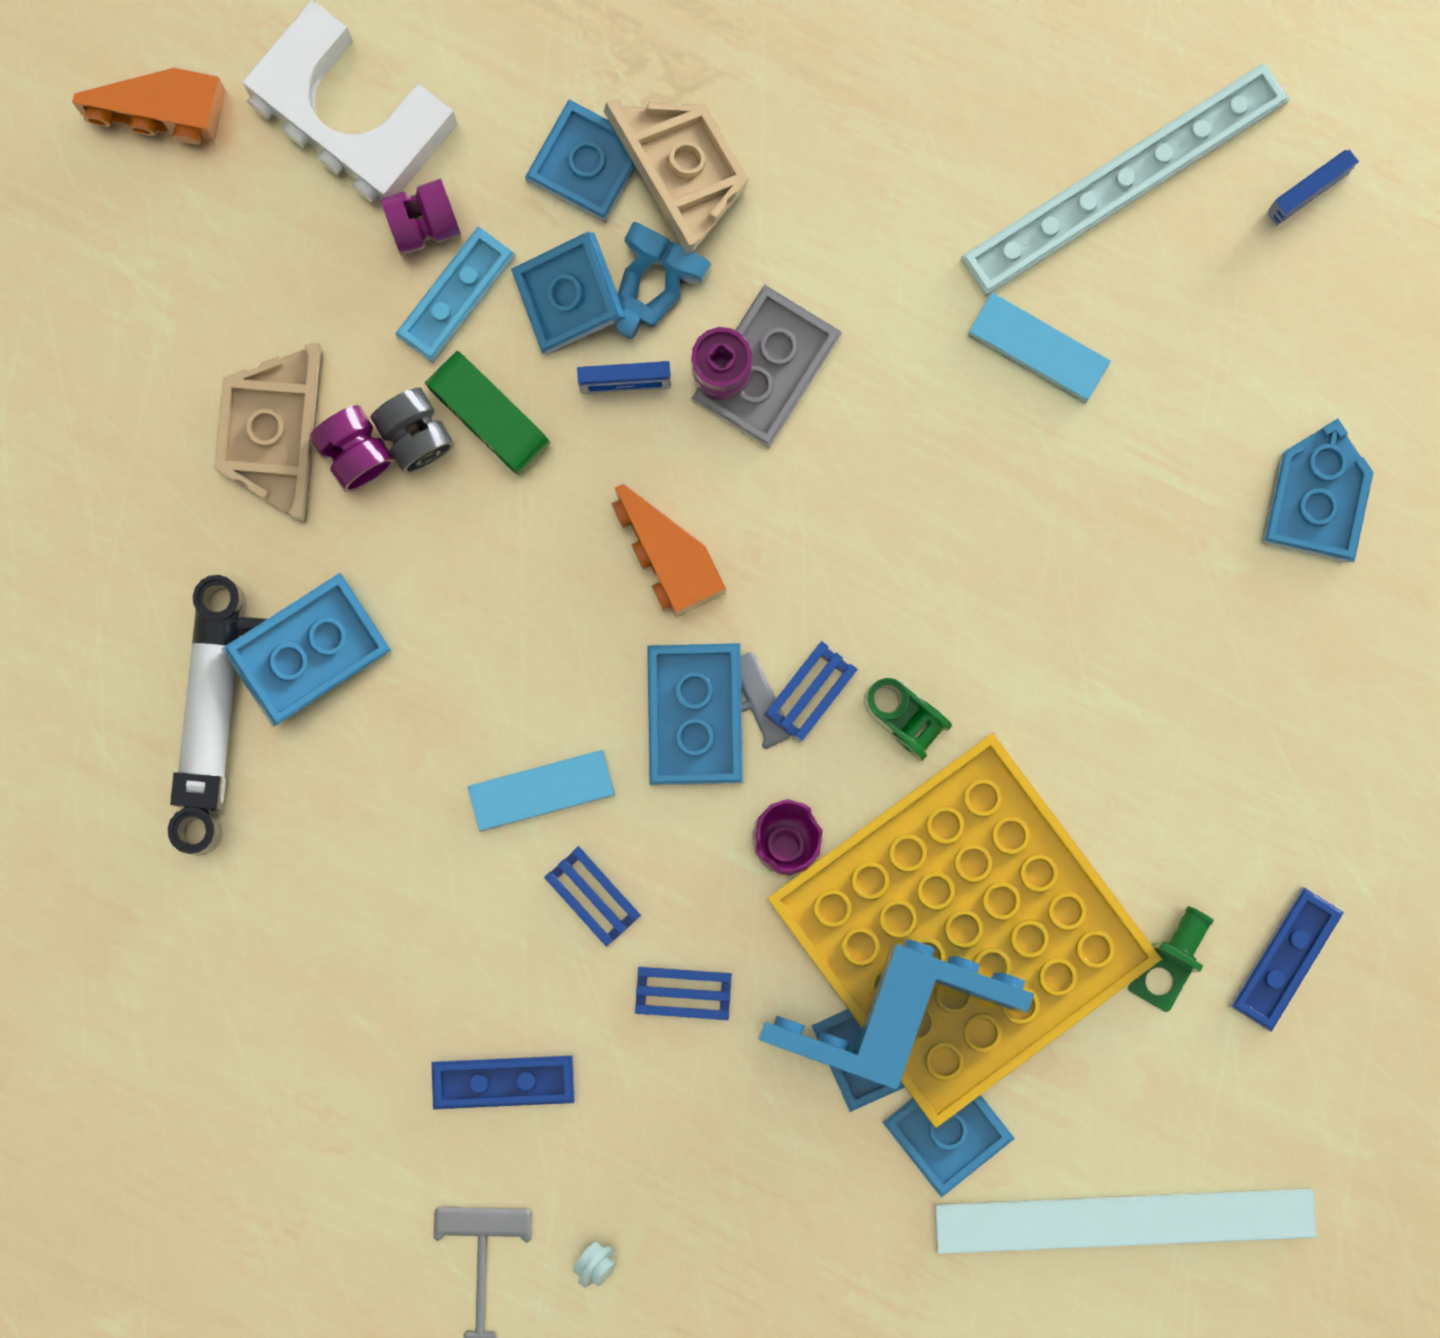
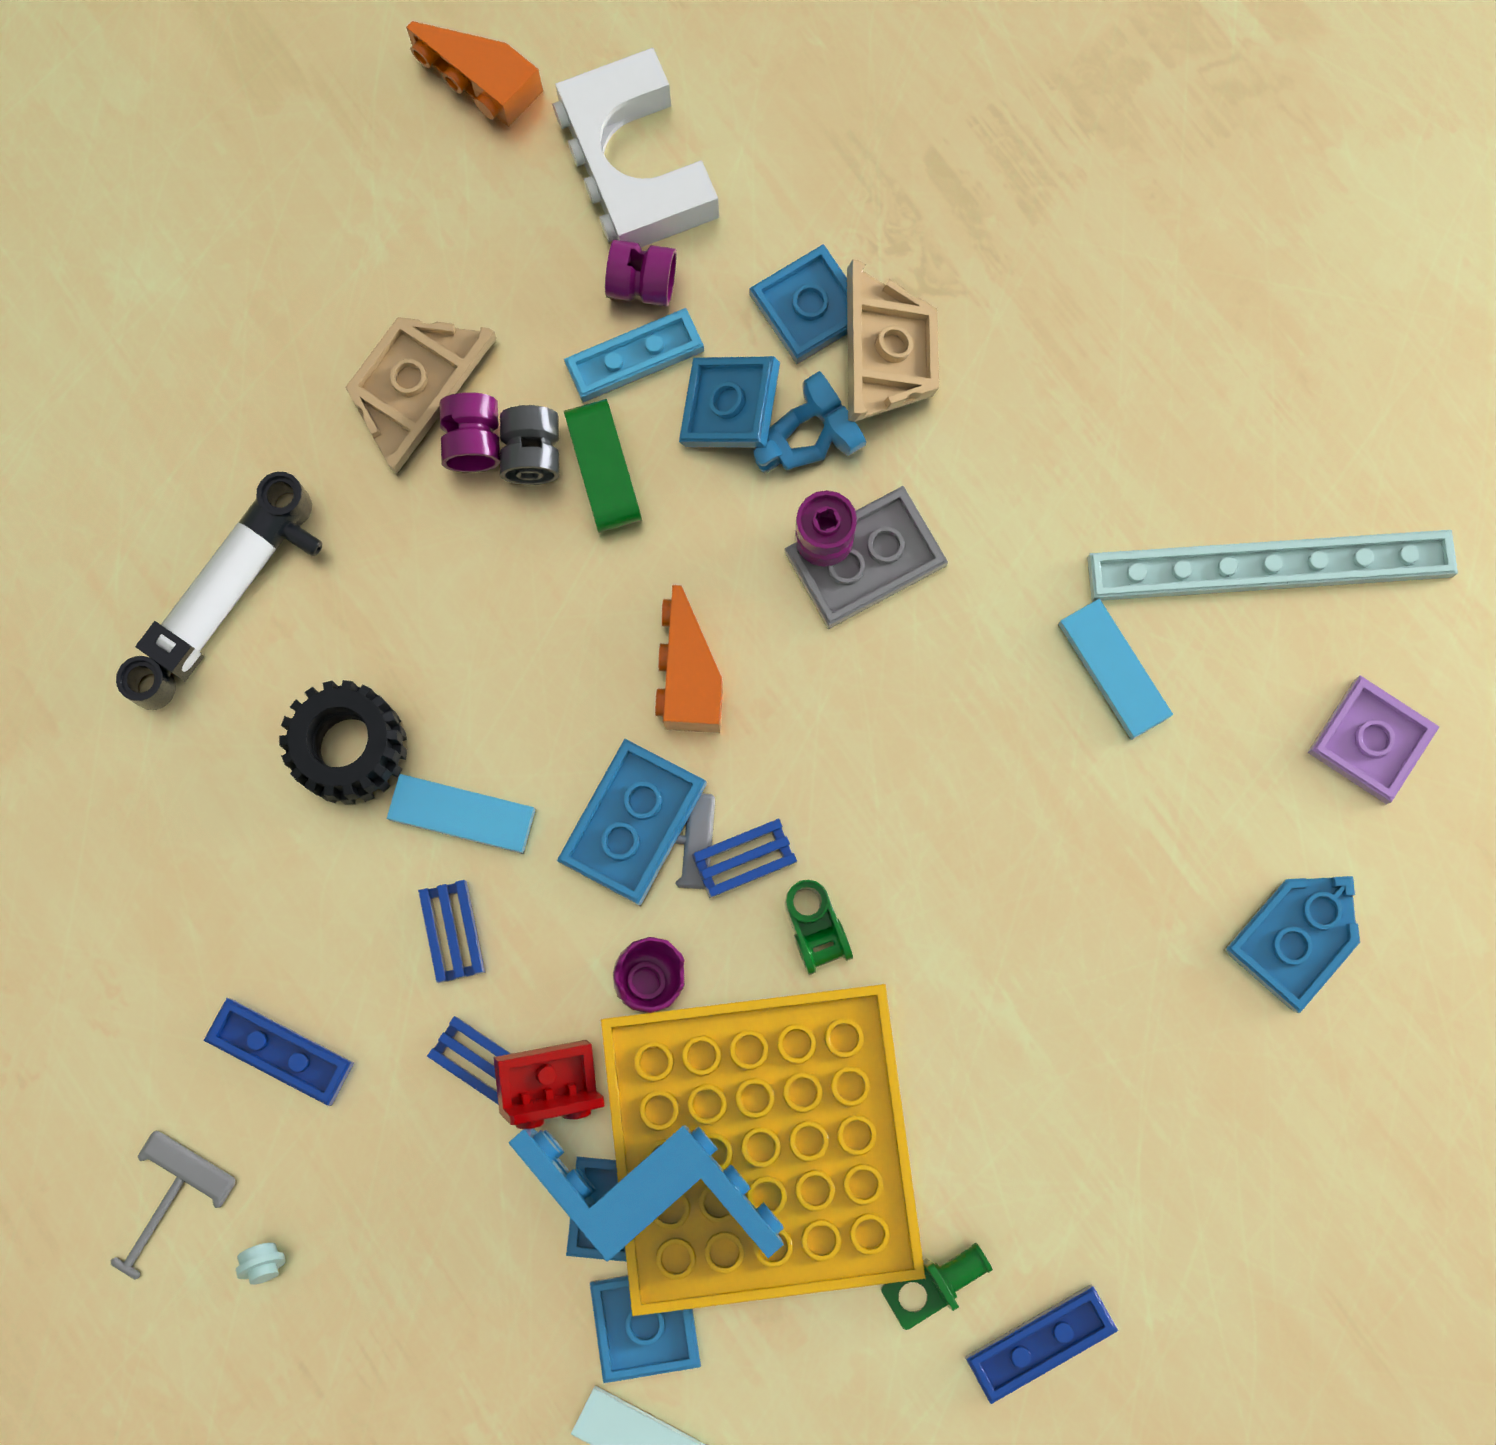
camera: 30 degrees right, 5 degrees down
dark azure tile [221,573,391,727] -> none
blue tile [577,361,671,394] -> none
blue tile [1267,149,1359,226] -> none
none -> black tyre [279,680,407,805]
none -> red bracket [493,1040,605,1129]
none -> lavender tile [1308,675,1439,804]

